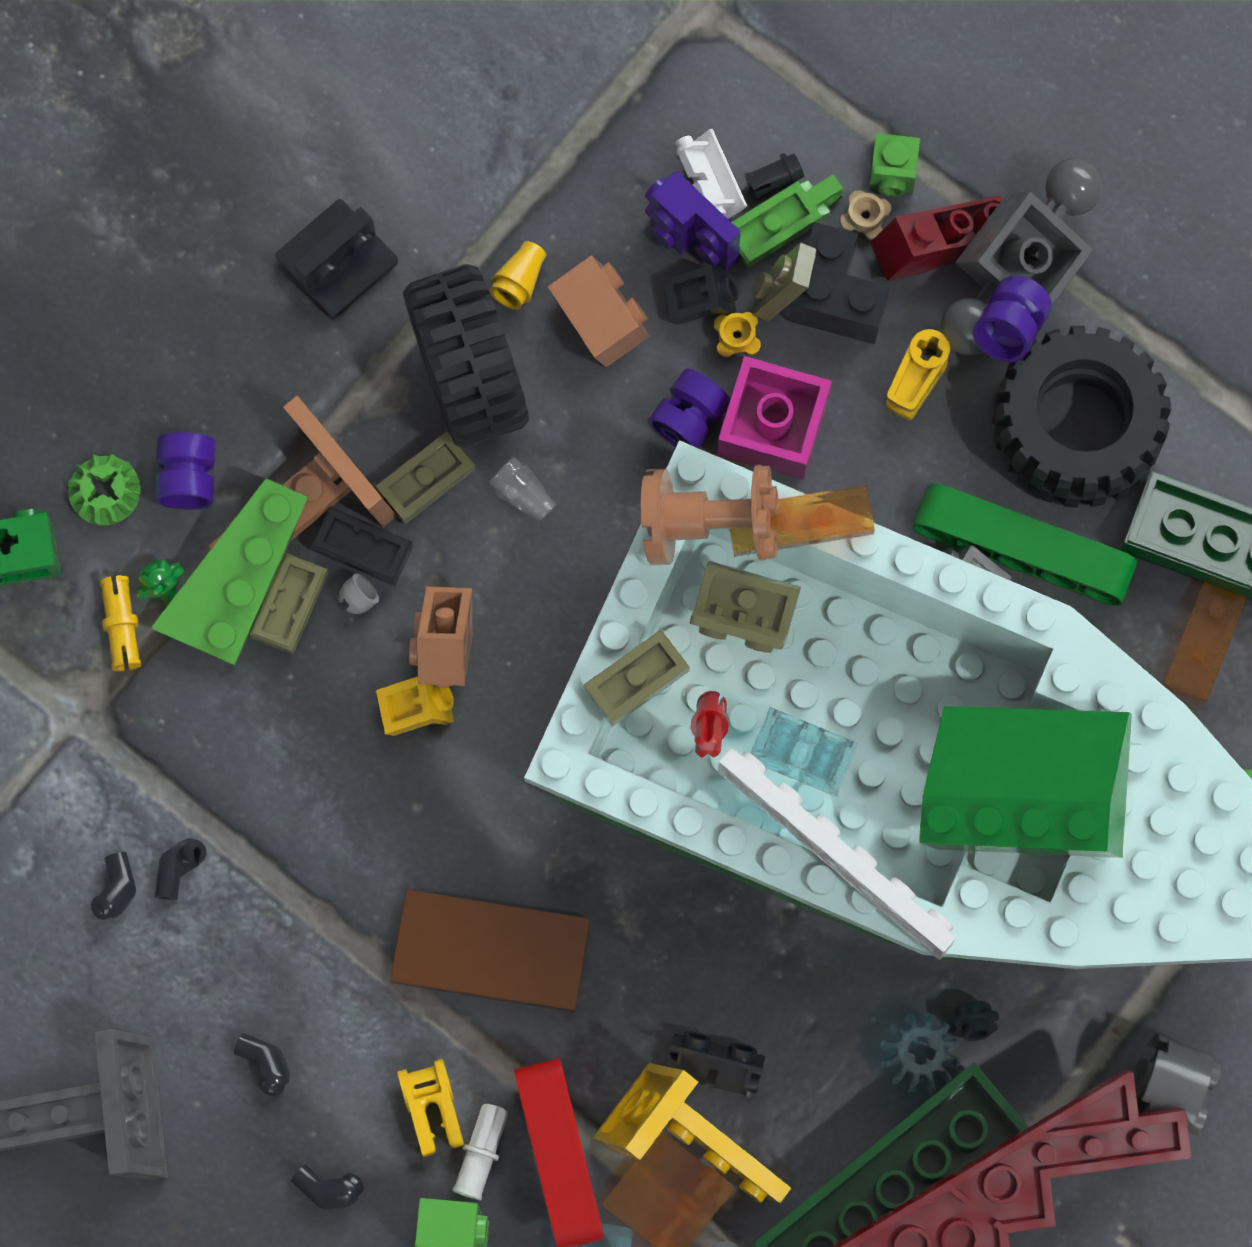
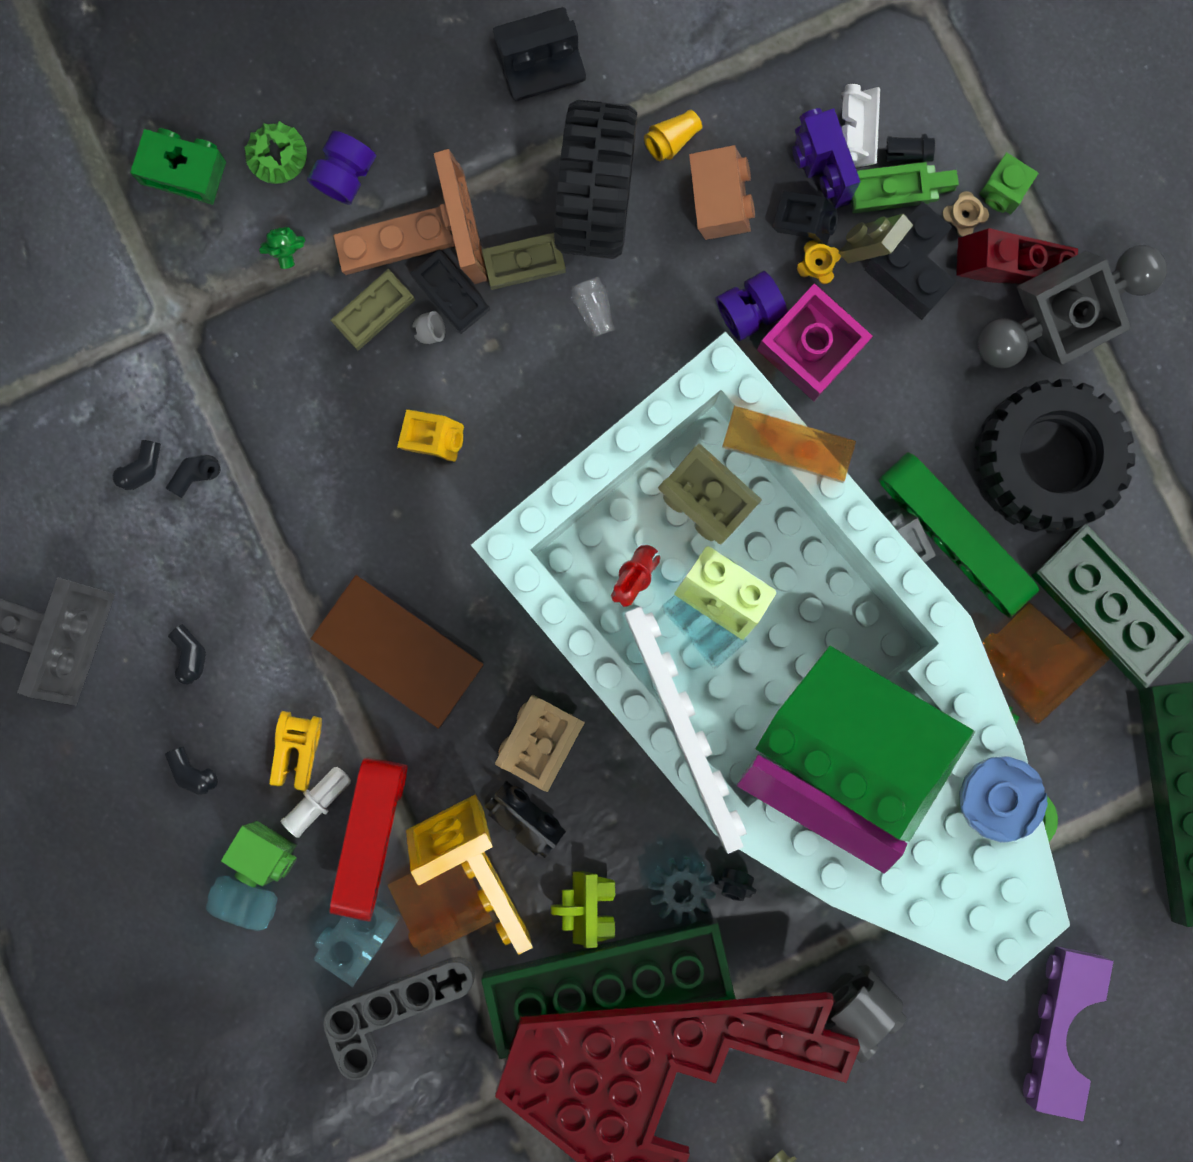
camera: 20 degrees right, 10 degrees up
yellow pin [99,575,141,672] -> none
bright green wing [151,479,309,665] -> none
nougat brick [409,586,473,687] -> none
olive plate [583,629,690,727] -> none
nougat piece [641,464,779,565] -> none
yellow piece [885,329,950,420] -> none
dark purple wheel [973,276,1052,362] -> none
none -> tan bracket [495,695,585,792]
none -> lime hips [551,871,615,948]
none -> yellowish green bracket [674,546,776,640]
none -> magenta tile [737,755,908,874]
none -> medium blue tile [959,756,1048,842]
none -> clear orange hinge [982,603,1088,710]

